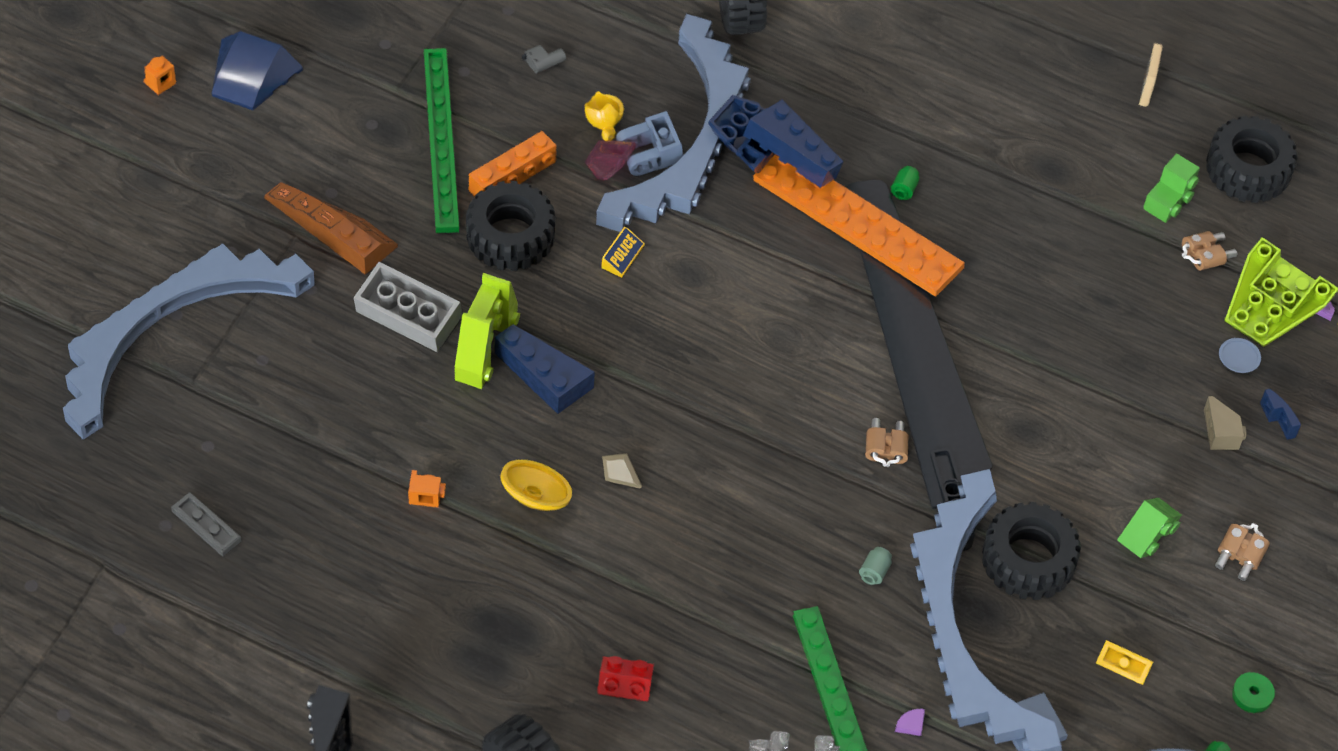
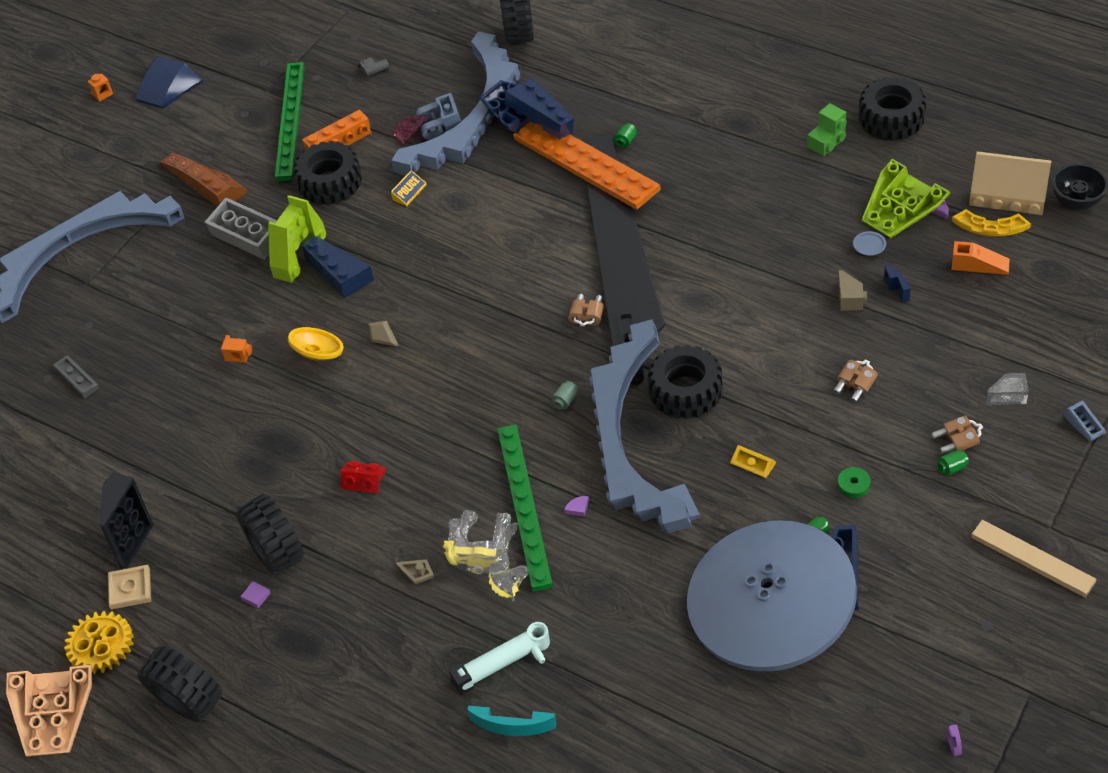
camera: 15 degrees right, 5 degrees down
yellow hair [585,92,624,141] -> none
brick [1117,498,1182,558] -> none
tan tile [1139,43,1162,107] -> none
medium nougat piece [1182,231,1237,271] -> none

